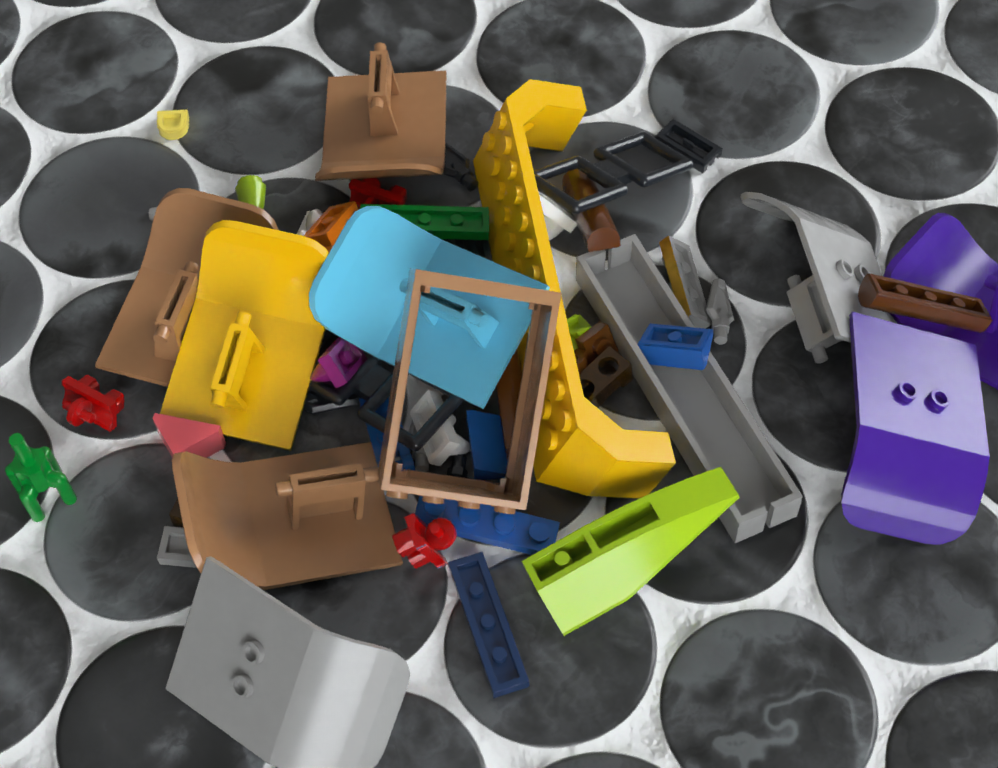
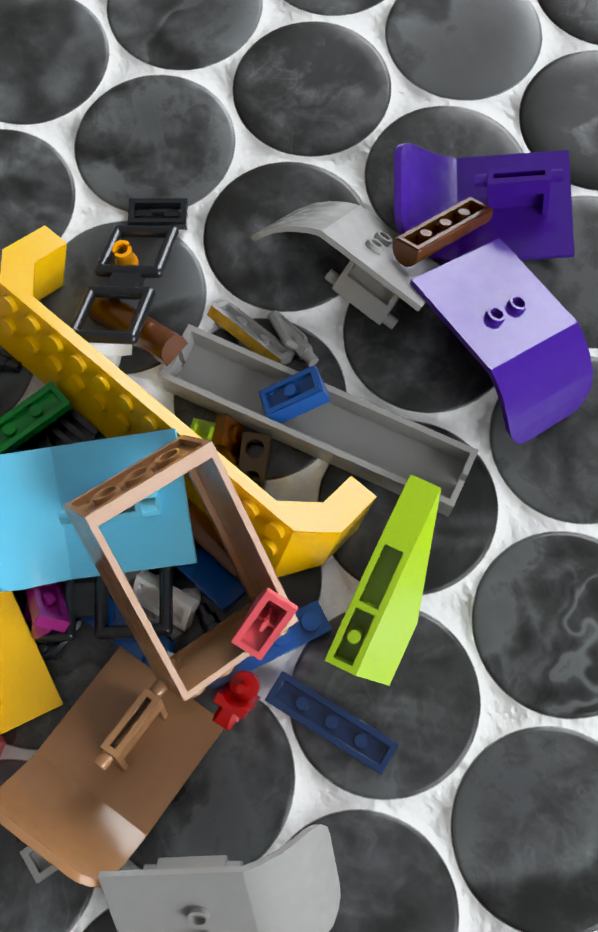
camera: 40 degrees left, 15 degrees up
none -> light orange pin [112,240,139,265]
none -> coral slope [231,588,298,661]

